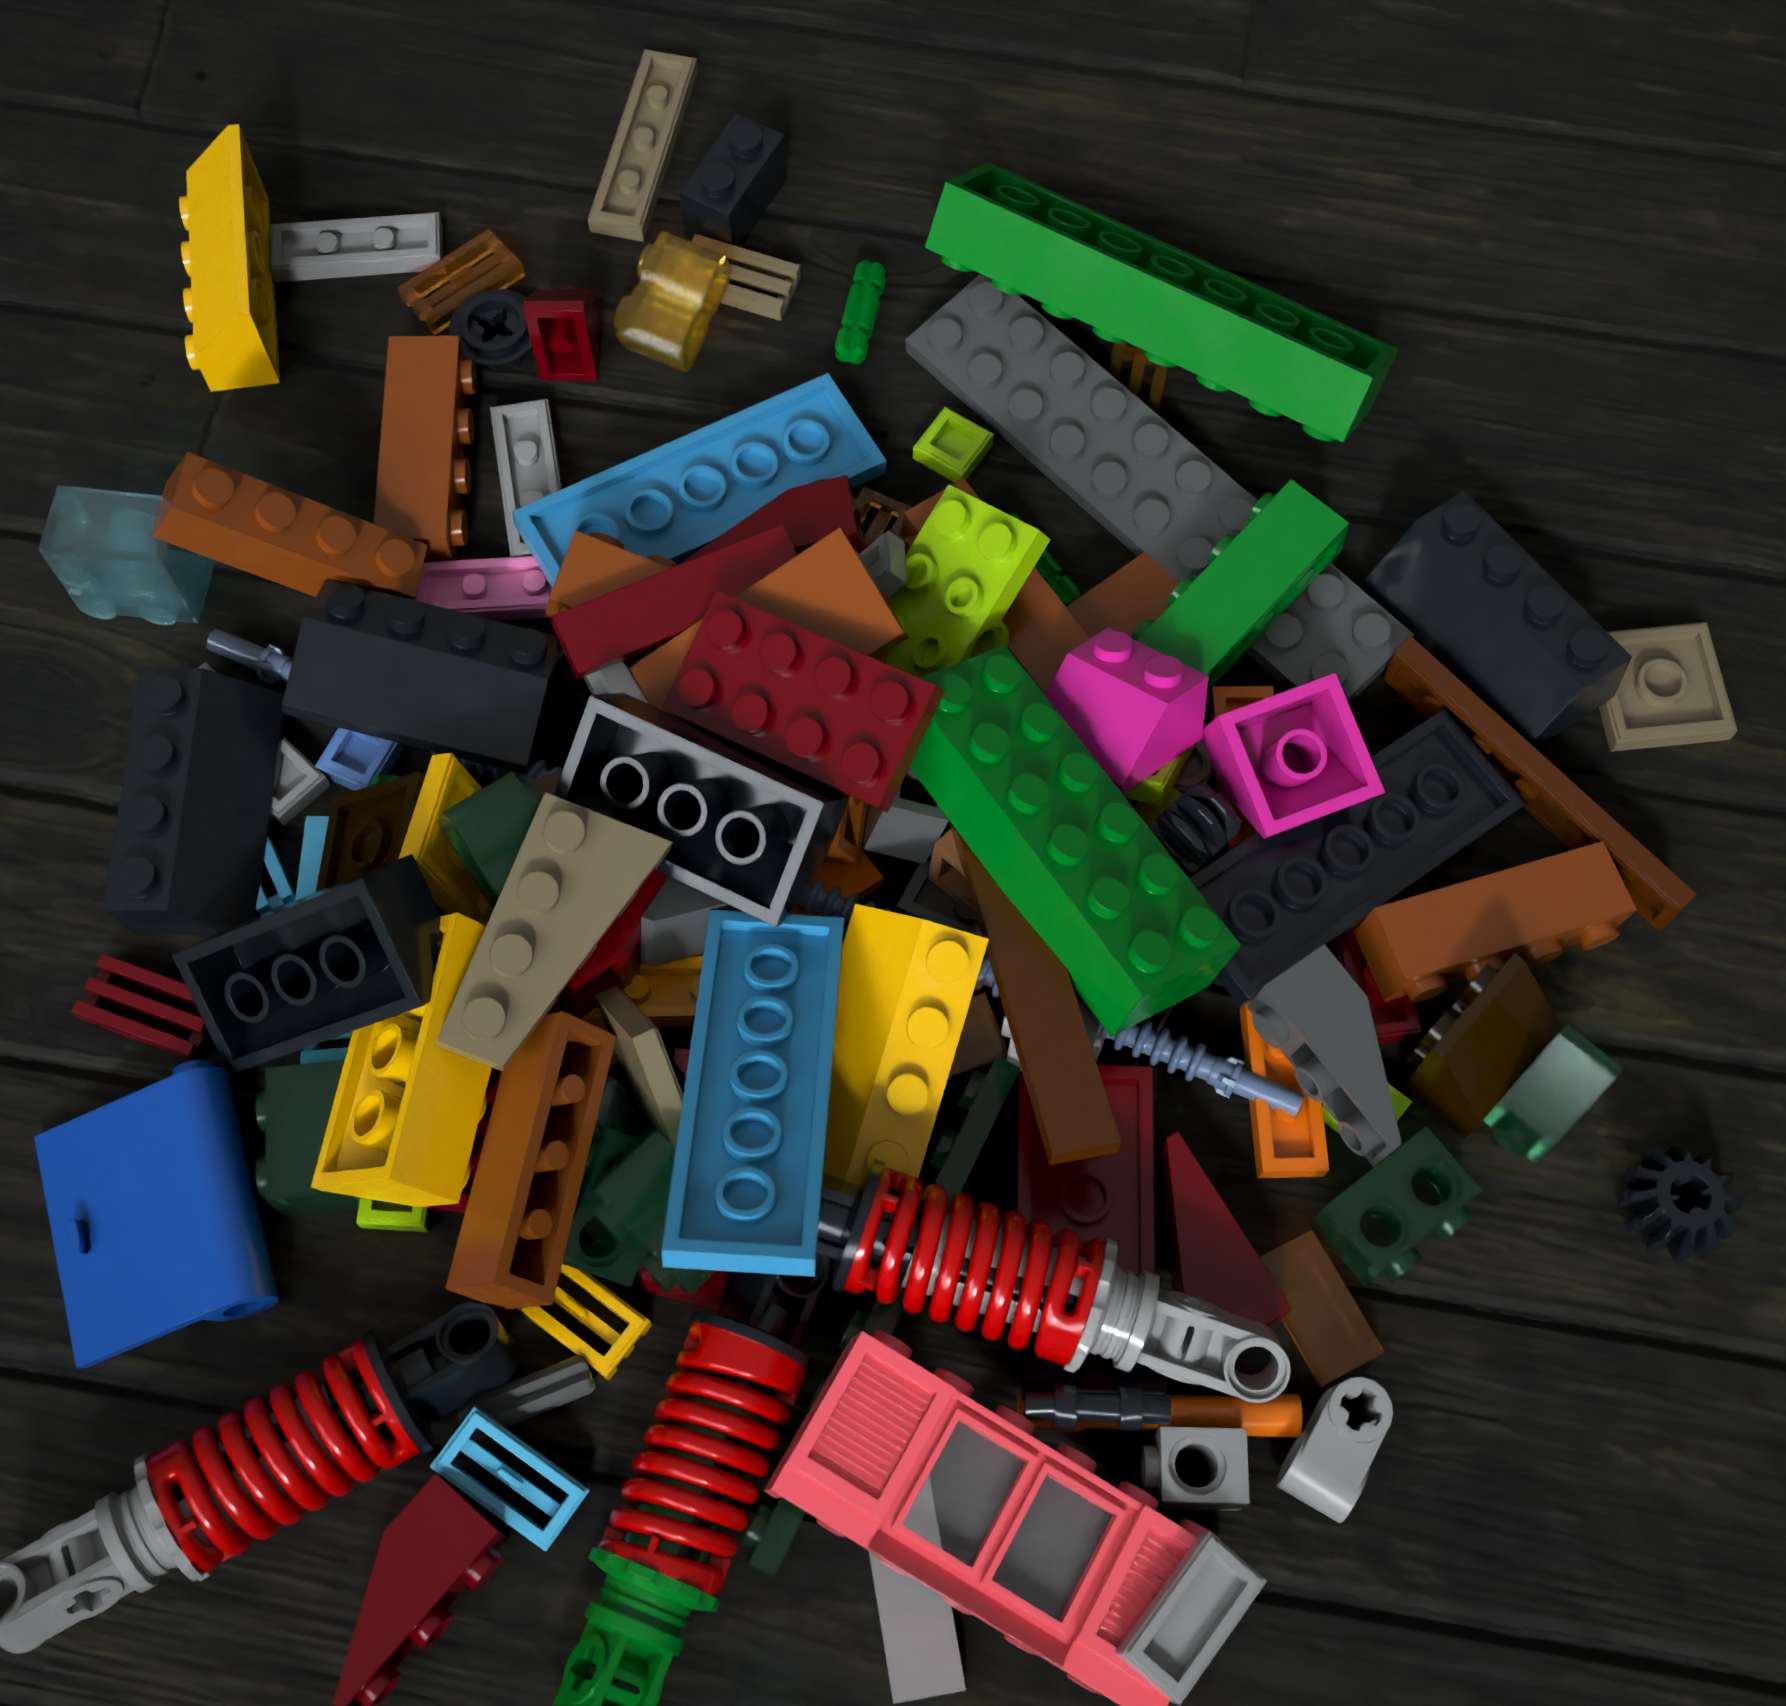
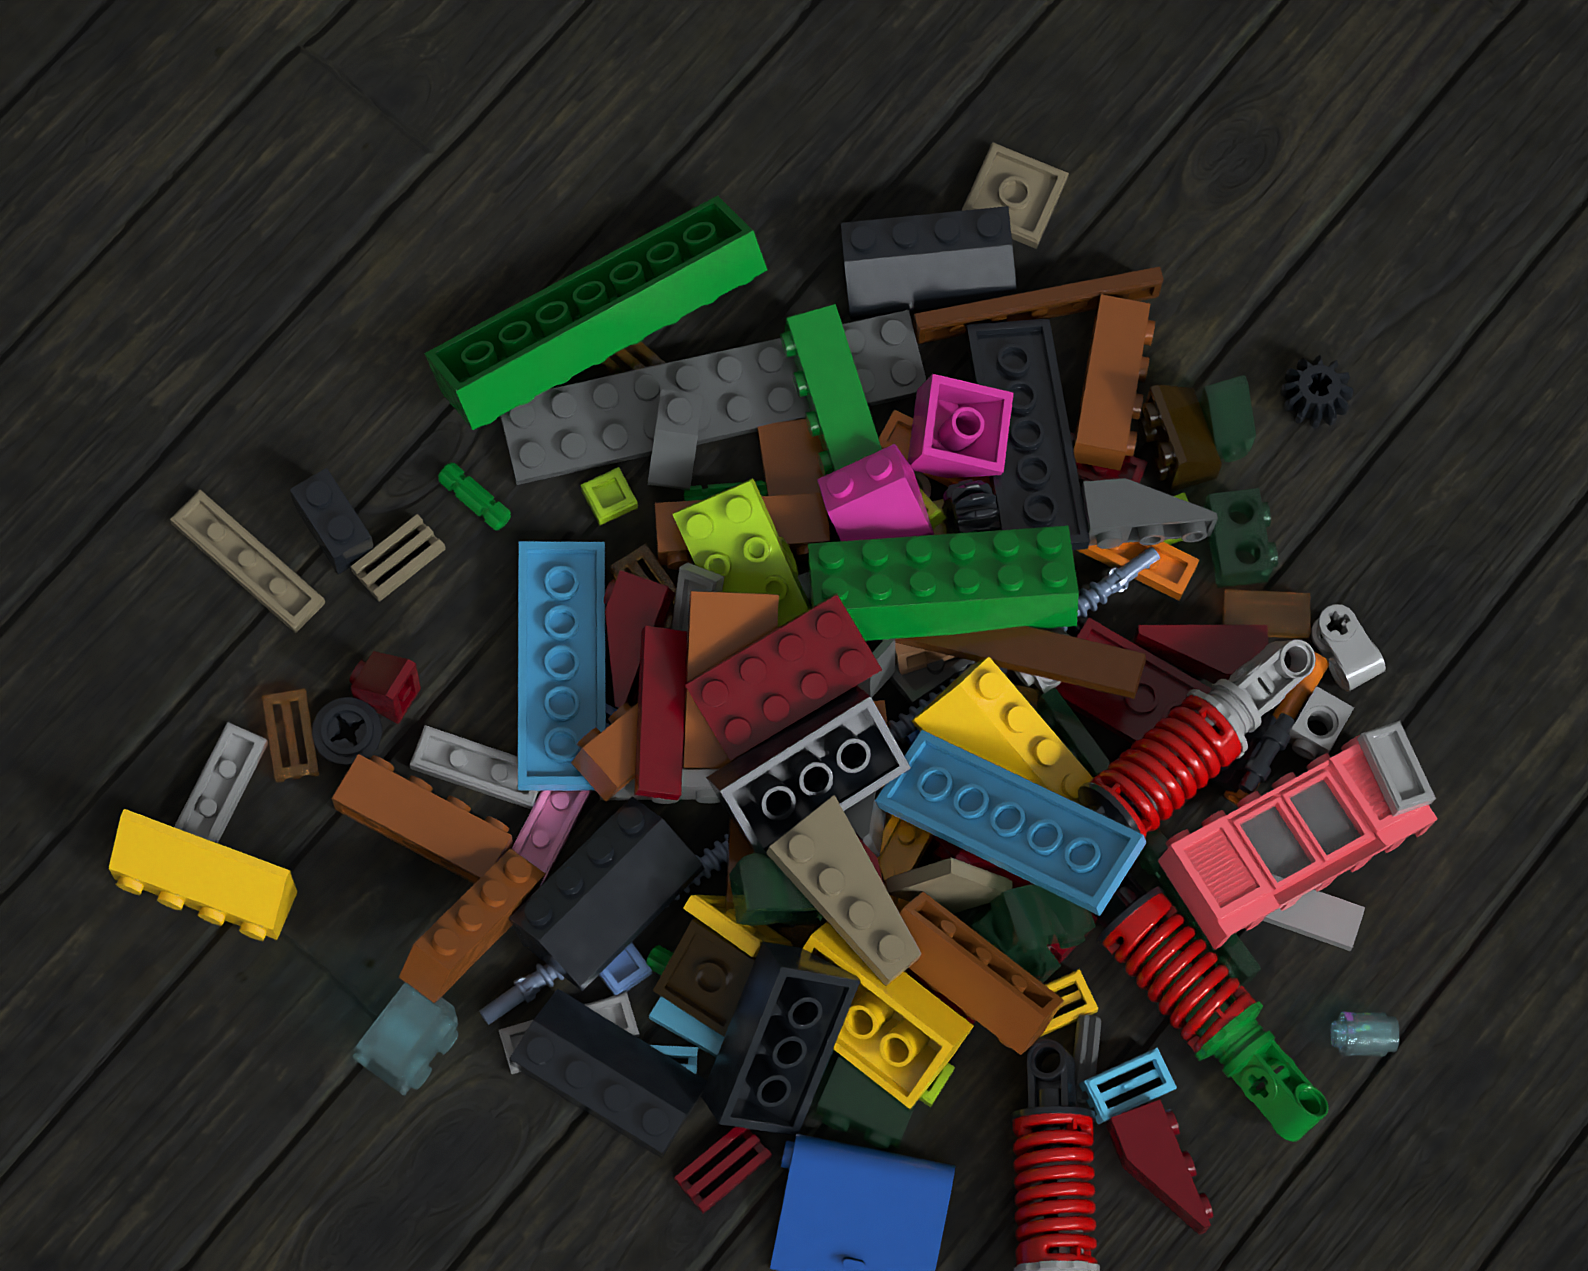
camera: 65 degrees left, 5 degrees up
clear yellow brick [614,231,733,373] -> none
none -> dark grey slope [648,389,704,491]

